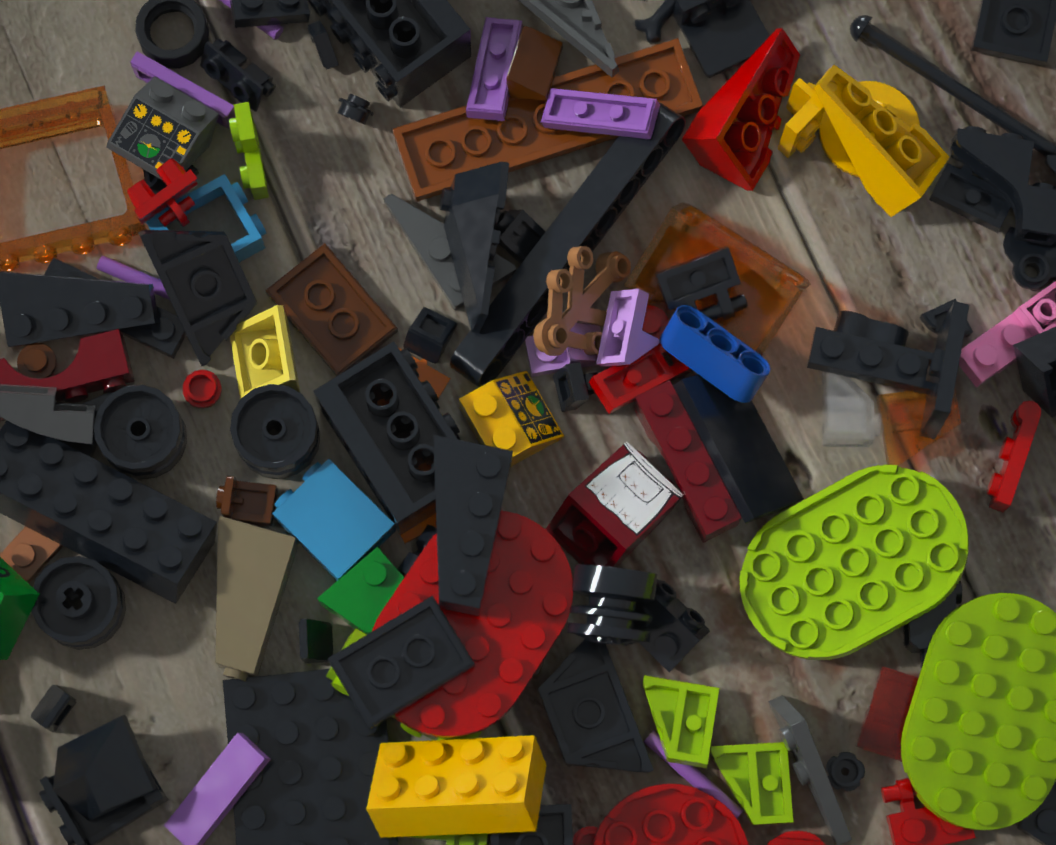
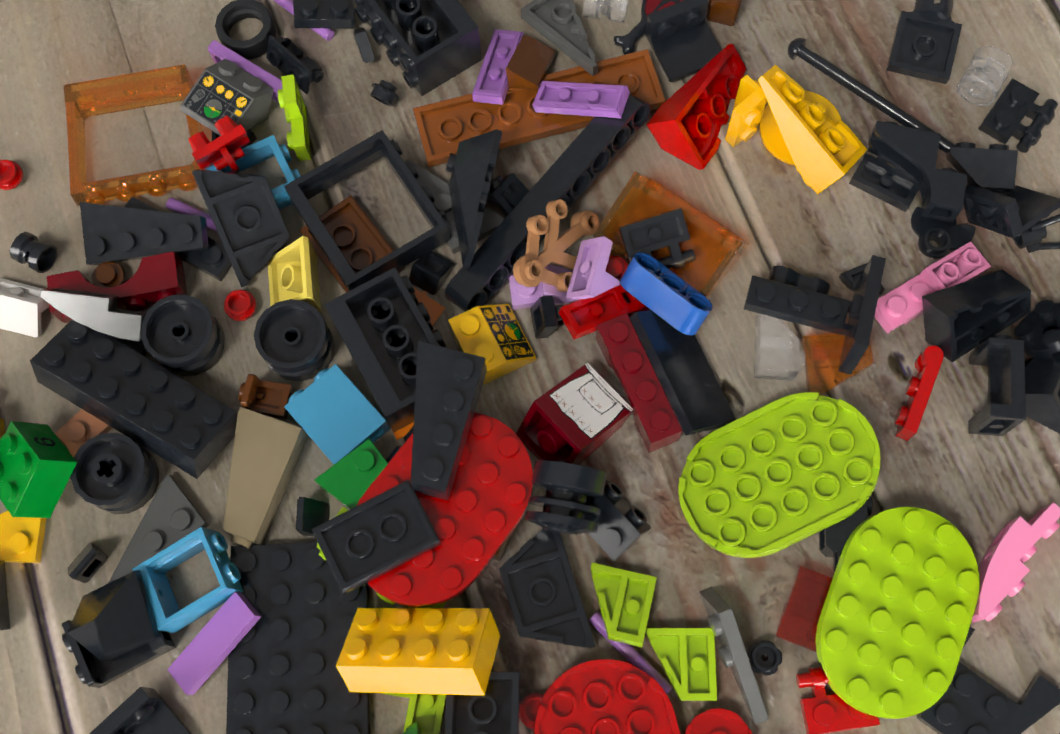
camera: 10 degrees right, 5 degrees down
none -> dark grey wing [108,474,209,583]
none -> dark azure window [133,527,243,633]
none -> black window [284,130,451,291]

